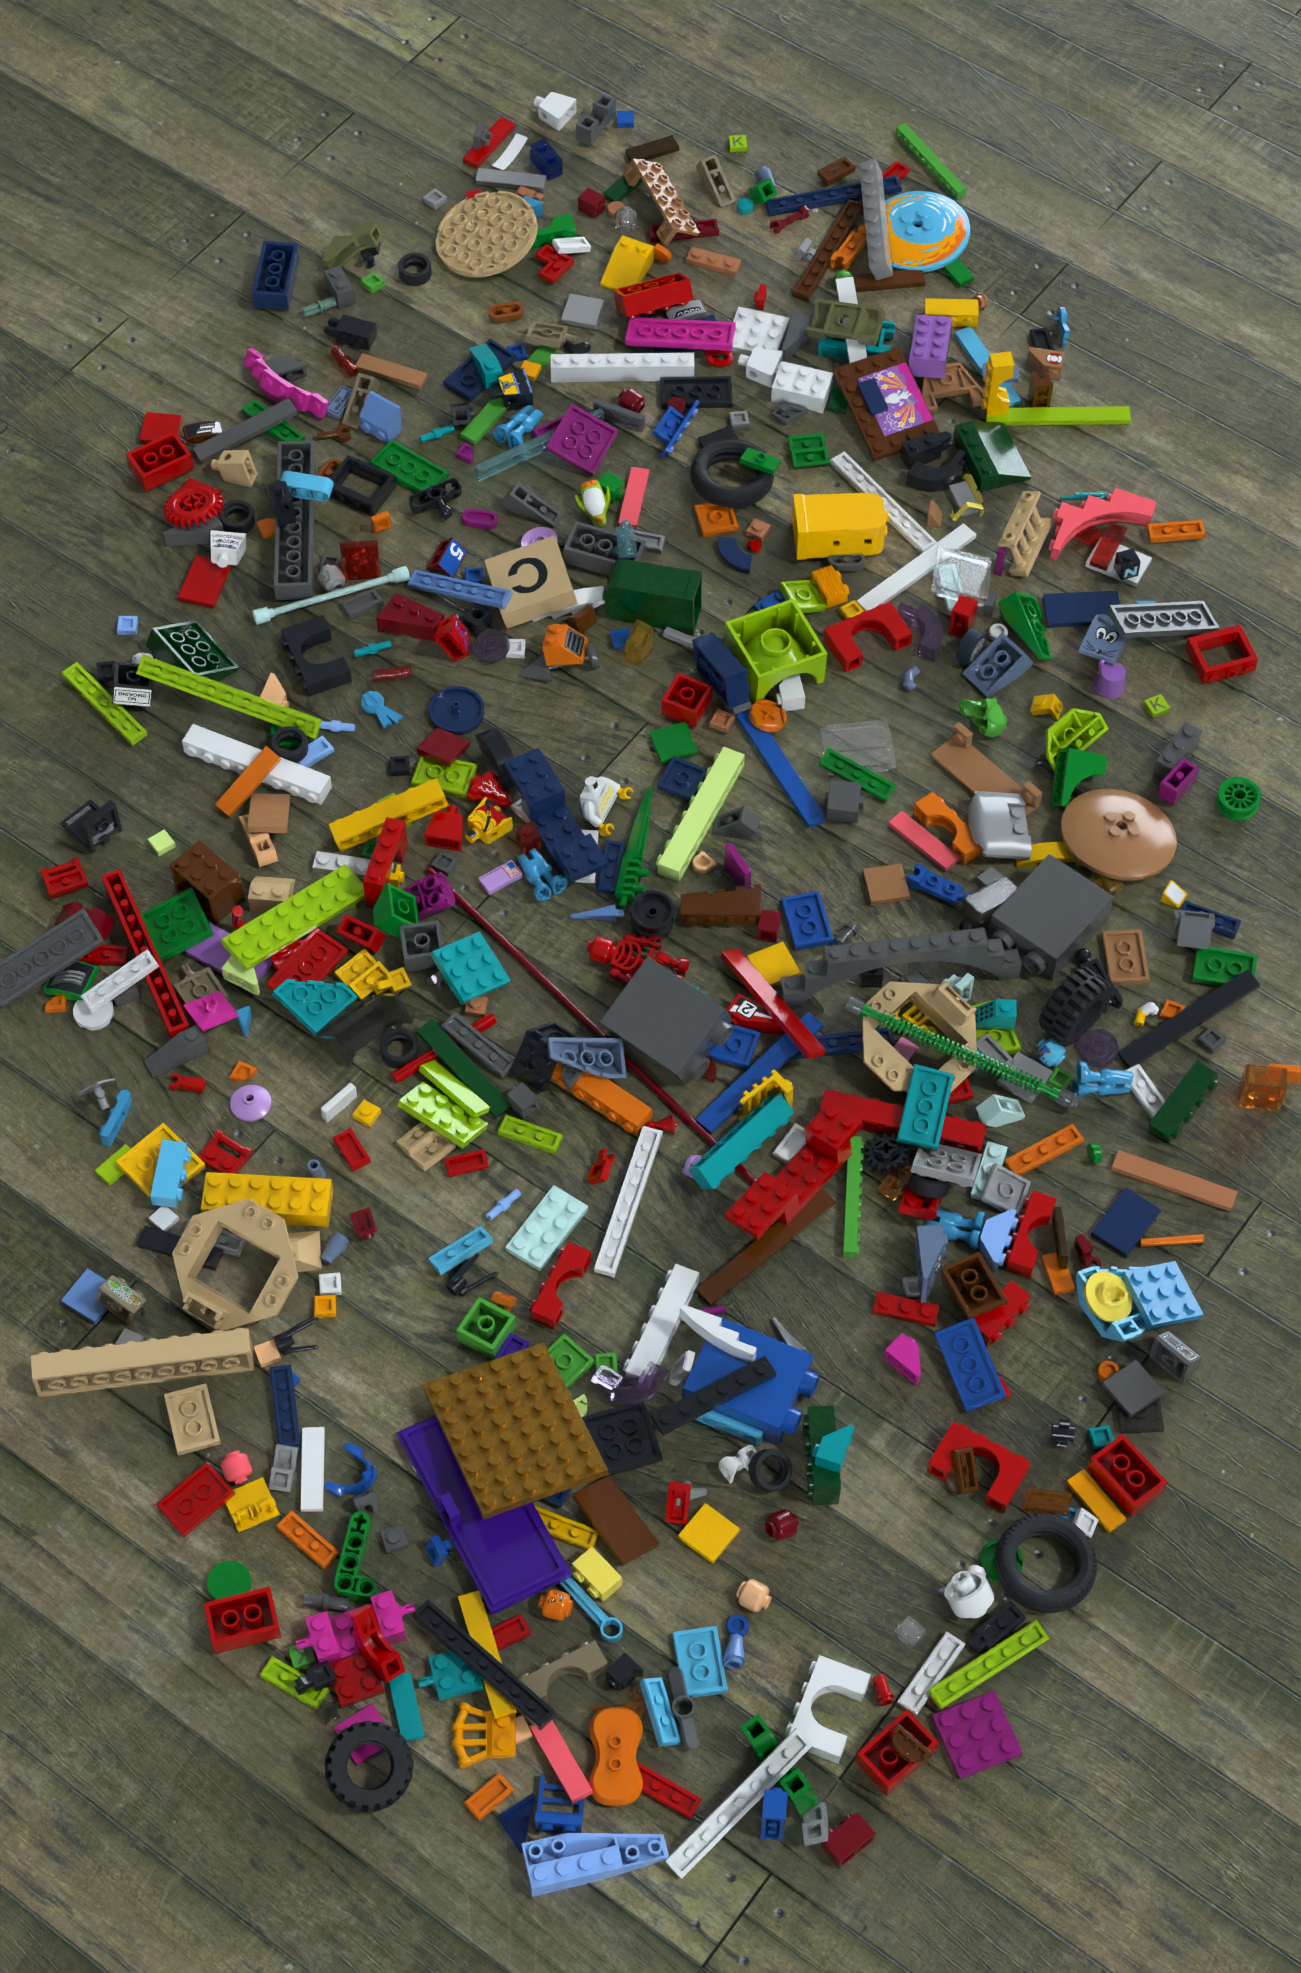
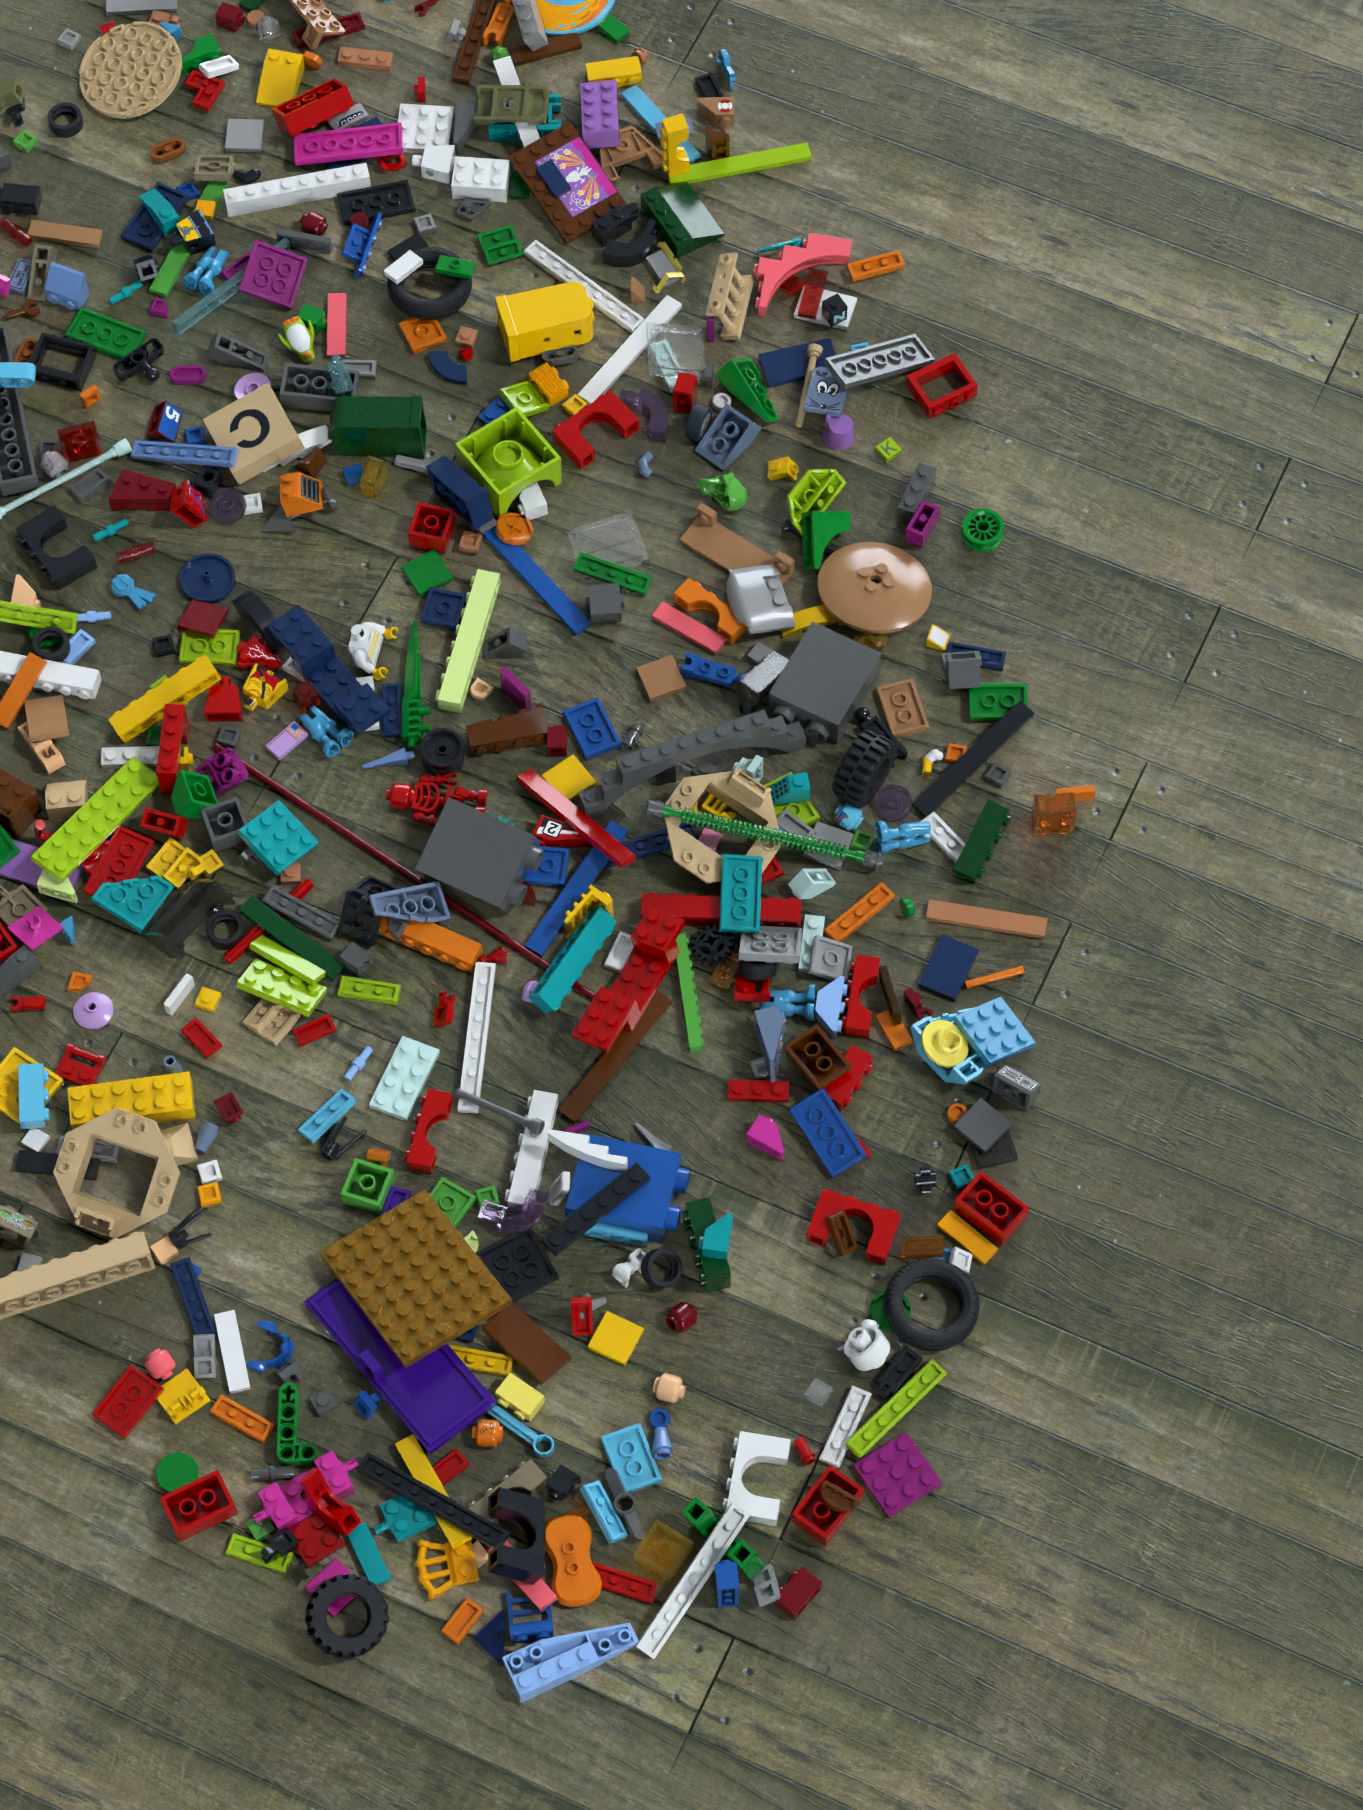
camera: 10 degrees left, 5 degrees up
tan plate [164,1383,221,1456] -> none
none -> white tile [384,250,423,284]
none -> dark grey piece [455,1089,545,1136]
none -> black arch [488,1487,546,1585]
none -> clear yellow brick [633,1519,693,1584]
none -> tan piece [795,343,823,428]

